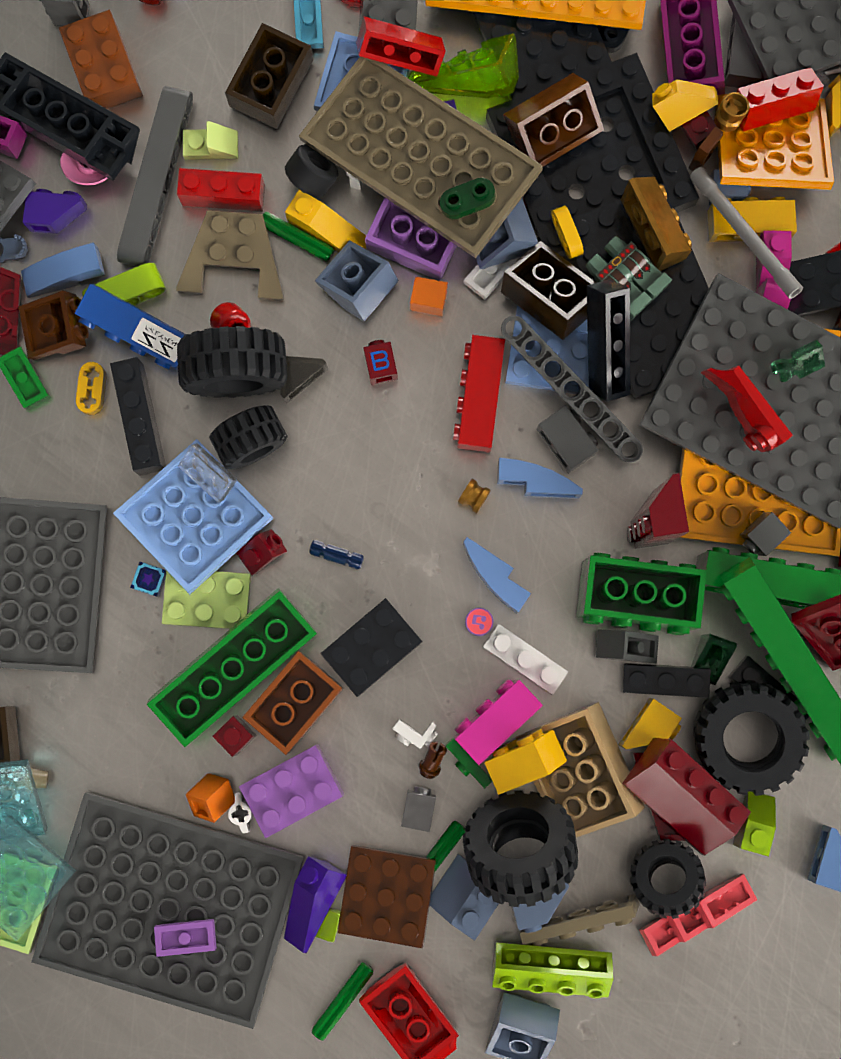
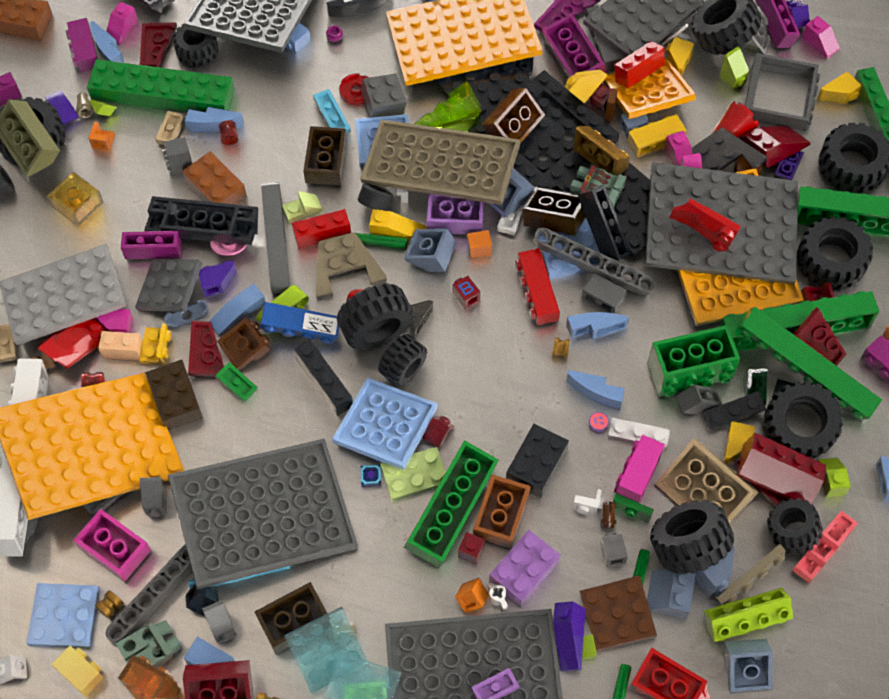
camera: 20 degrees left, 20 degrees down
yellow beam [76,362,107,415] -> none
clear plate [178,443,238,502] -> none
dark blue axle [309,540,364,569] -> none
red brick [356,16,446,77] -> none
dark green plate [440,178,496,219] -> none
yellow brick [484,729,567,795] -> none
yellow beam [551,206,584,259] -> none
dark red slope [627,473,689,549] -> none
light grey piece [690,167,803,299] -> none
pearl gold wheel [714,92,749,132] -> none
dark grey brick [740,512,791,556] -> none
clear green plate [771,340,825,382] -> none

